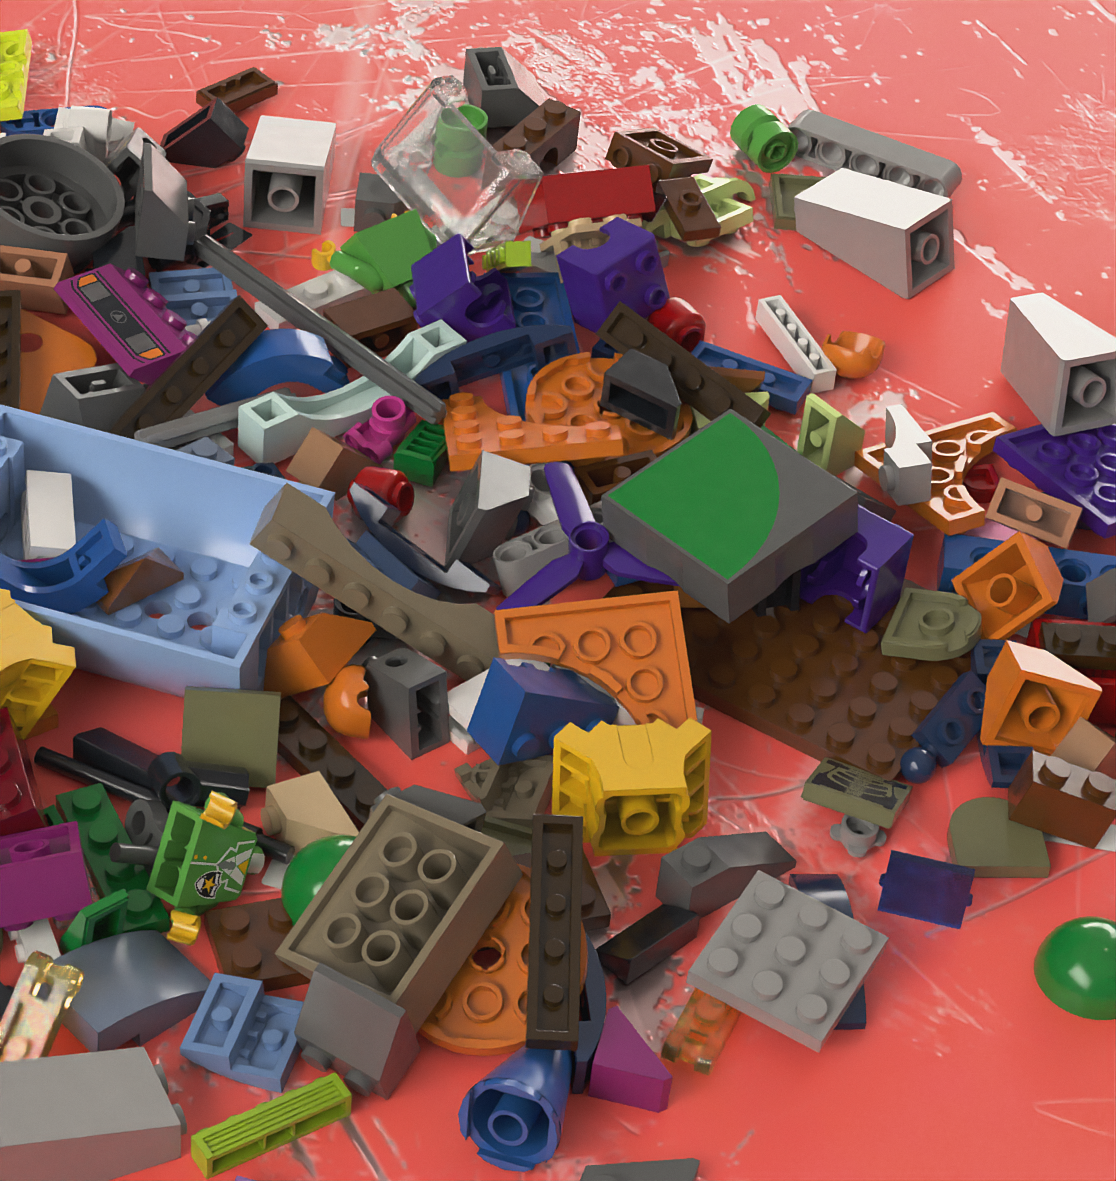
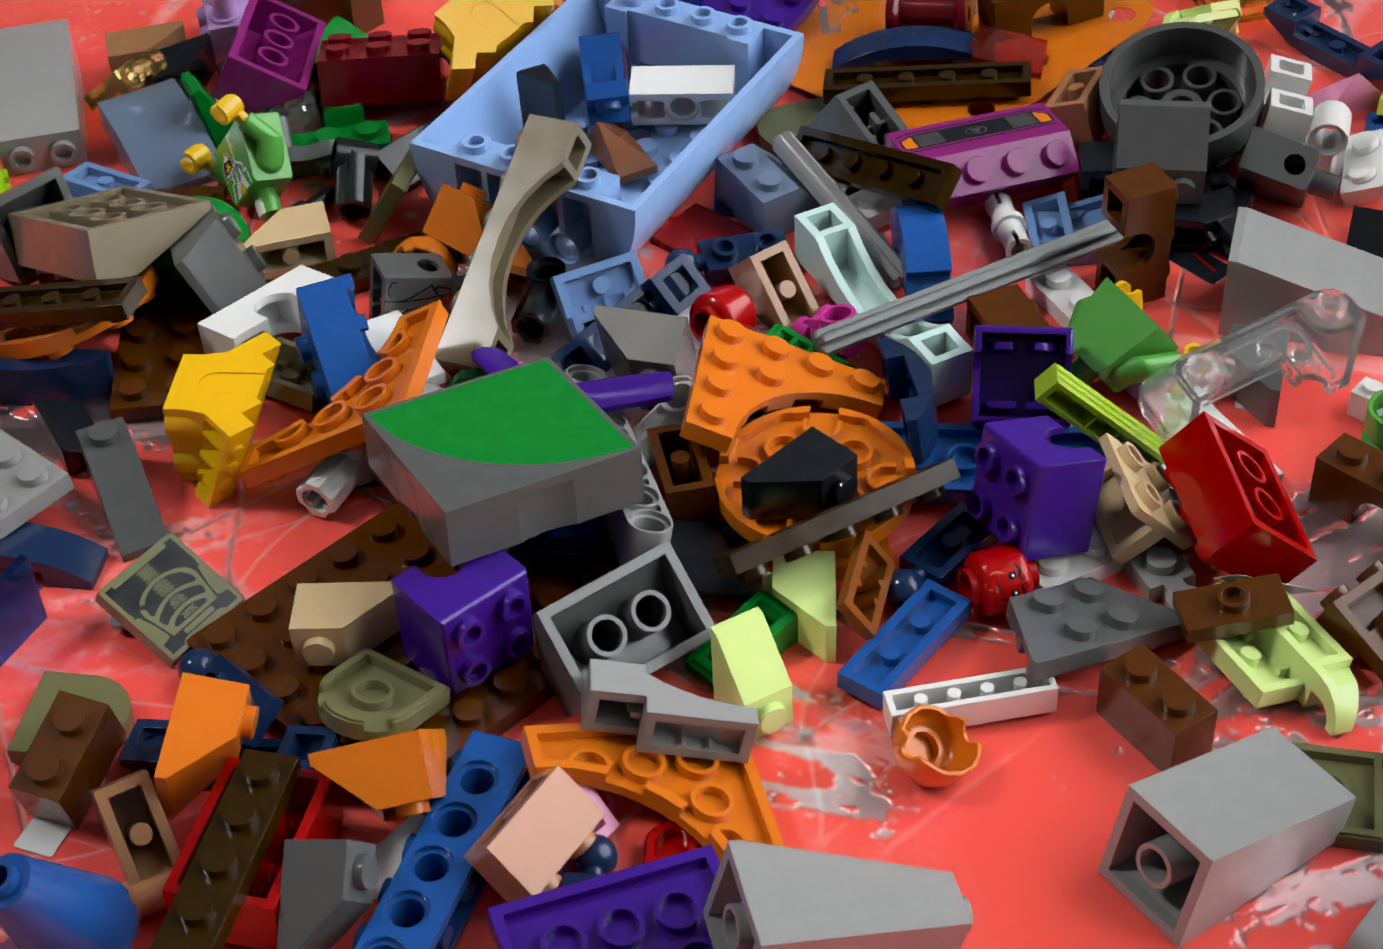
camera: 110 degrees right, 0 degrees up
none -> white arch [197,265,334,354]
none -> tan slope [288,581,400,666]
none -> black slope [516,63,565,129]
none -> dark grey wing [1006,577,1185,682]
none -> reddish brown arch [1095,162,1179,303]
none -> reddish brown brick [1096,643,1218,772]

